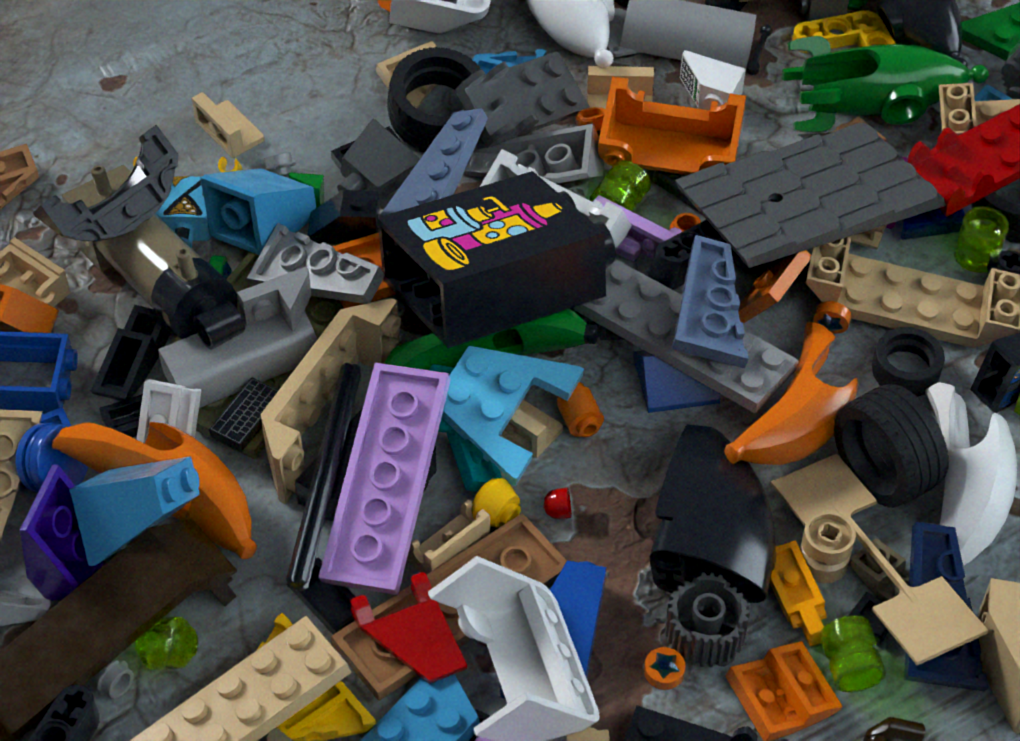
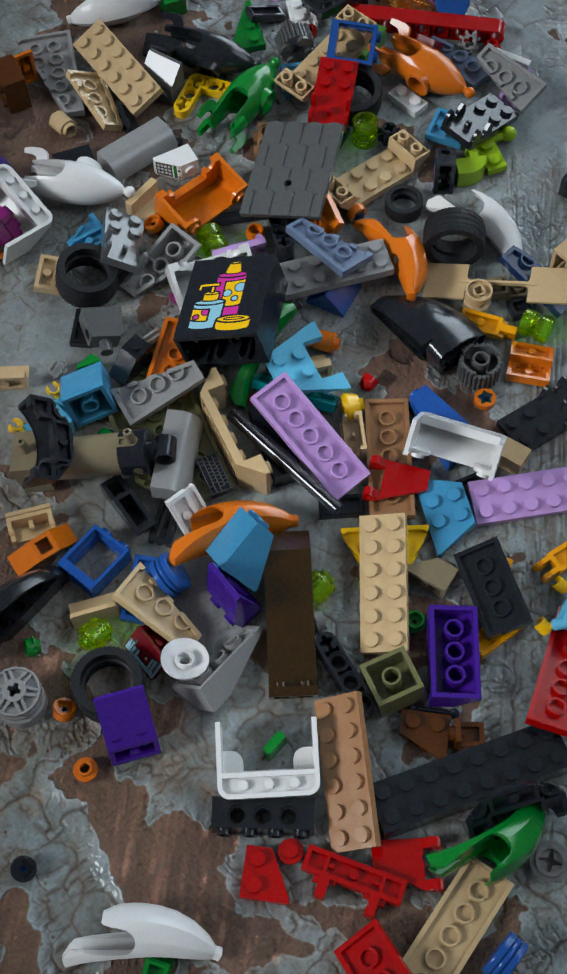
camera: 50 degrees left, 10 degrees up
light grey slope [237,266,311,332] -> none
sand blue wing [379,108,488,217] -> none

